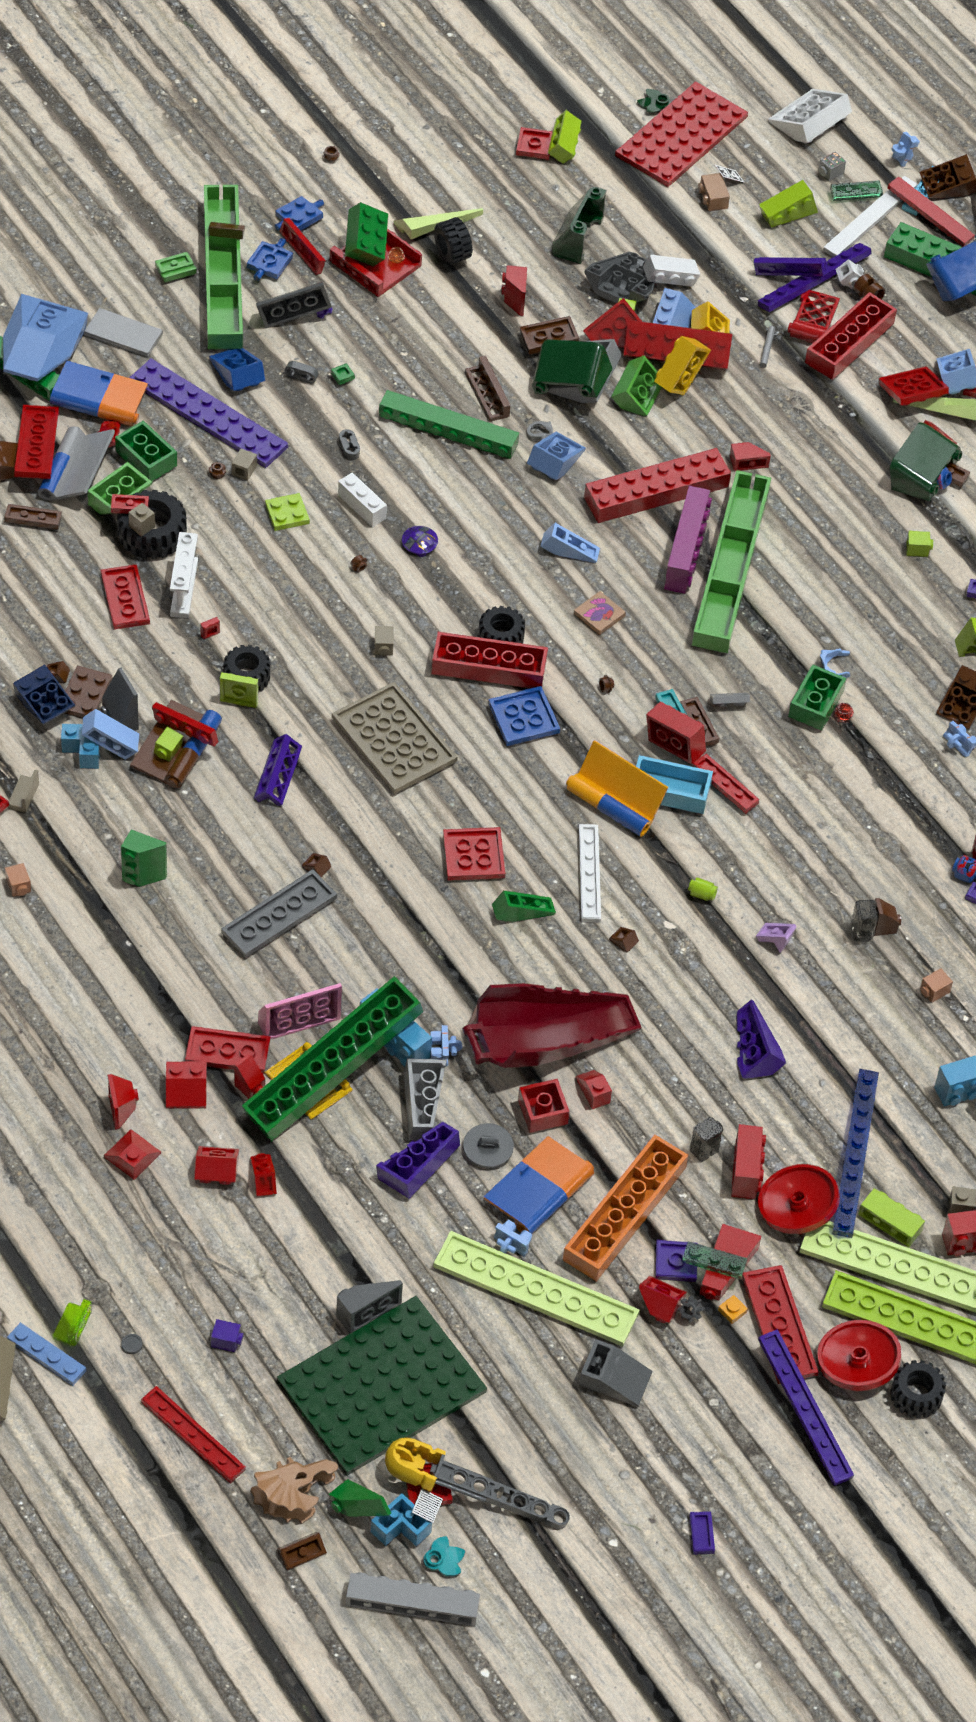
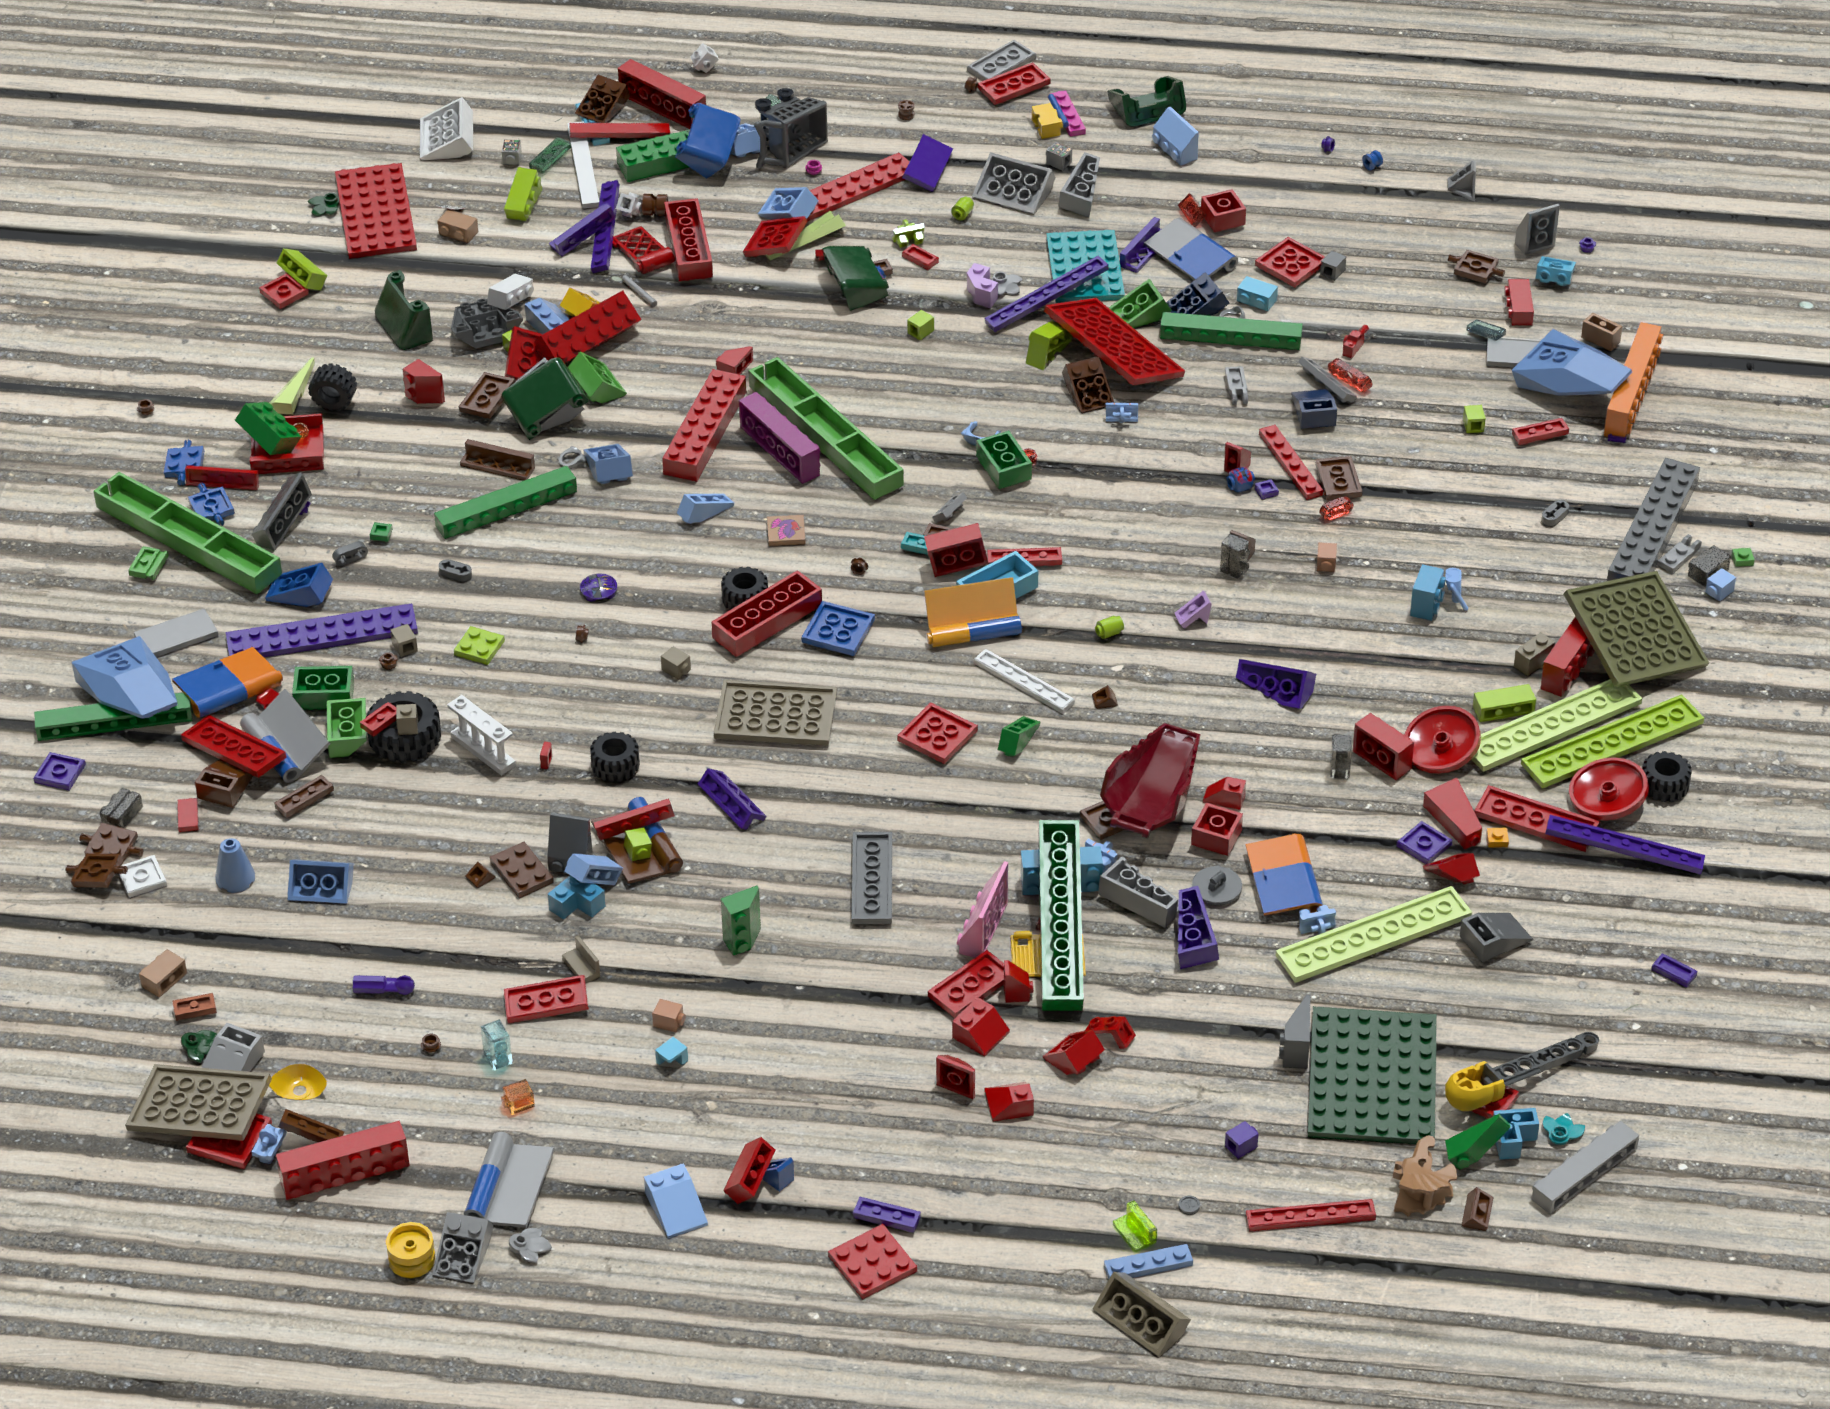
camera: 45 degrees left, 10 degrees down
dark blue slope [13,664,75,725] -> none
red tile [100,564,150,630] -> none
slope [209,222,245,240] -> none
lime plate [220,672,258,708] -> none
reddish brown slope [302,853,331,877] -> none
white brick [338,473,387,528] -> none
white sticker [412,1489,443,1523] -> none
orange brick [563,1134,689,1282] -> none
yellow brick [654,336,711,395] -> none
dark grey gear [677,1295,705,1323] -> none
clear green plate [682,1241,748,1280] -> none
clear blue plate [832,1068,879,1238] -> none
light blue hips [891,132,920,166] -> none

